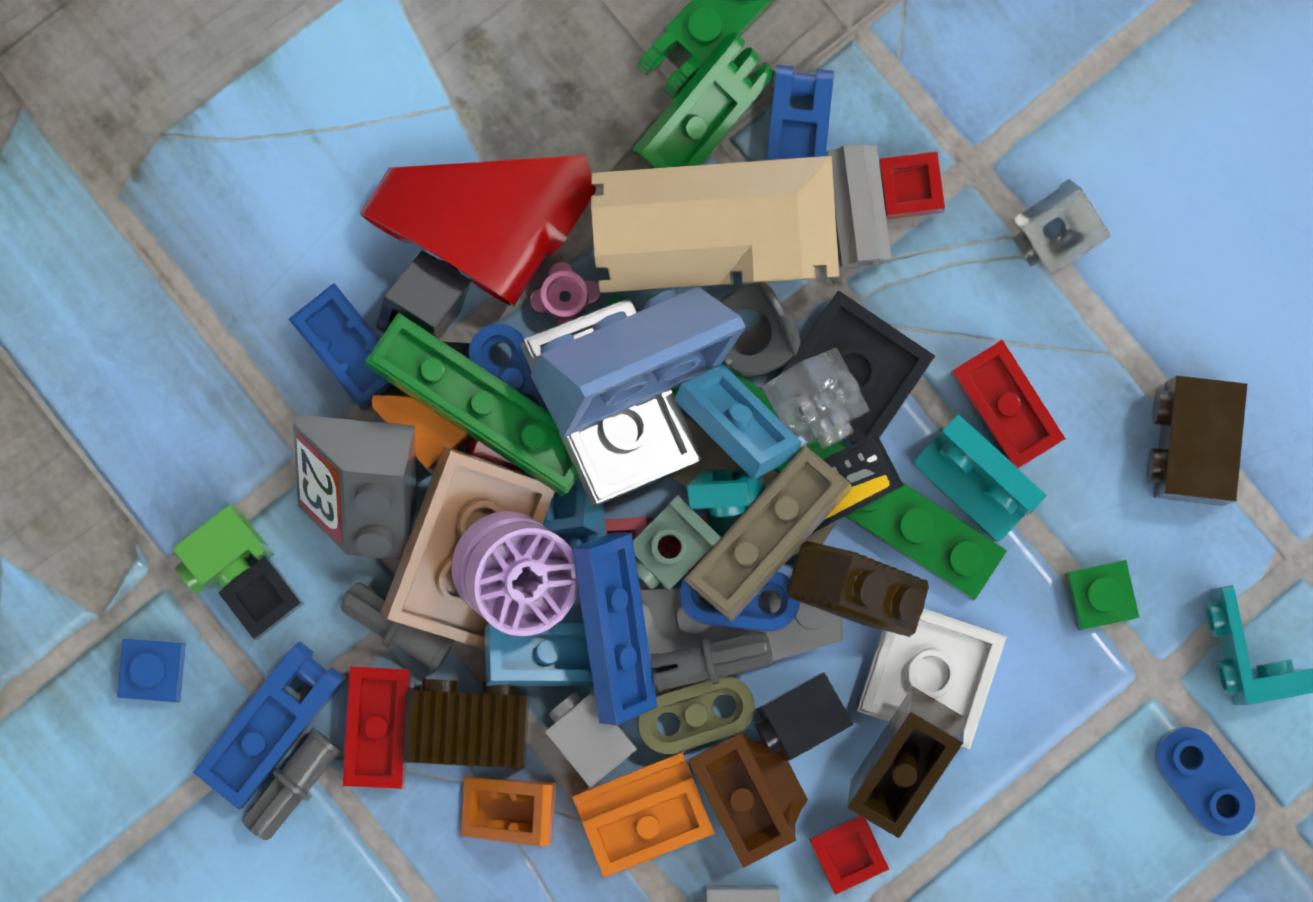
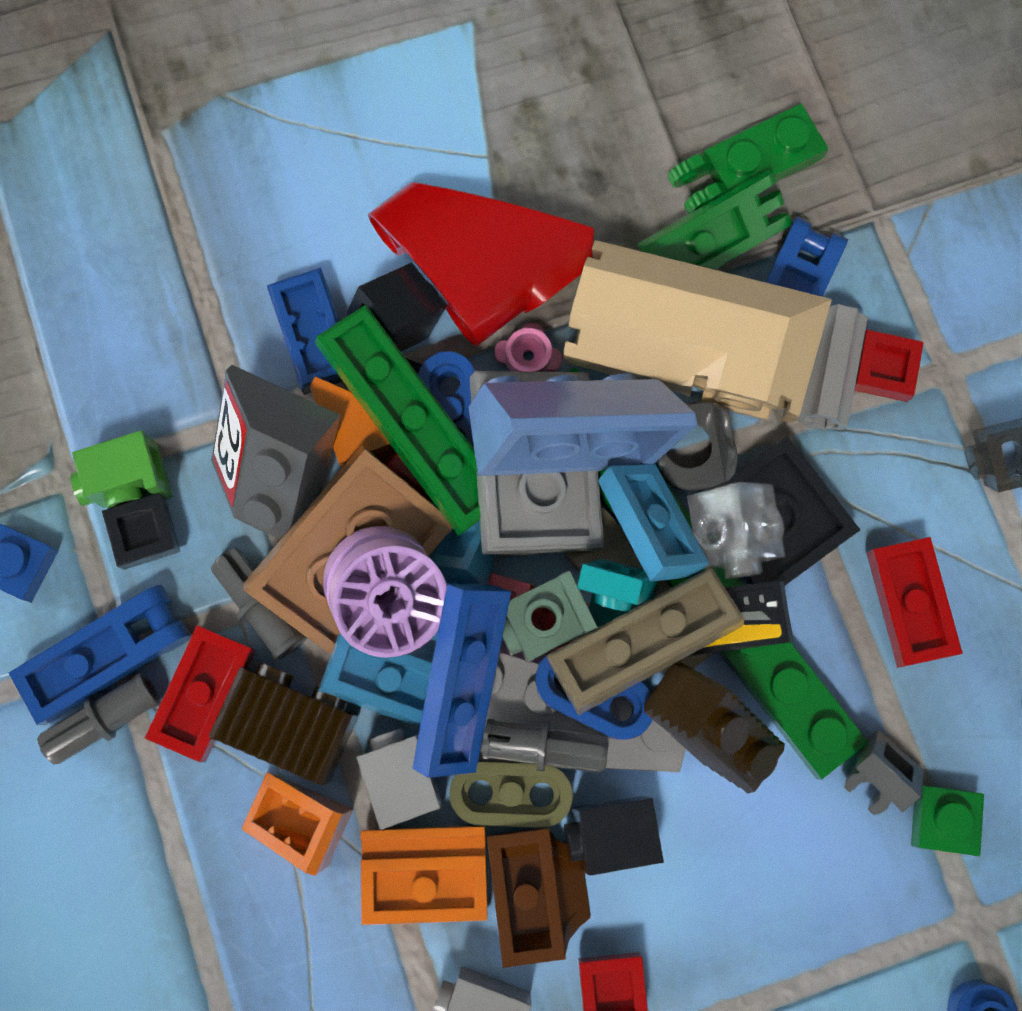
camera: 15 degrees right, 5 degrees down
dark brown brick [847,686,964,838] -> none
white tile [856,609,1007,749] -> none
teal bracket [913,414,1048,541] -> none
none -> dark grey tile [844,729,924,815]

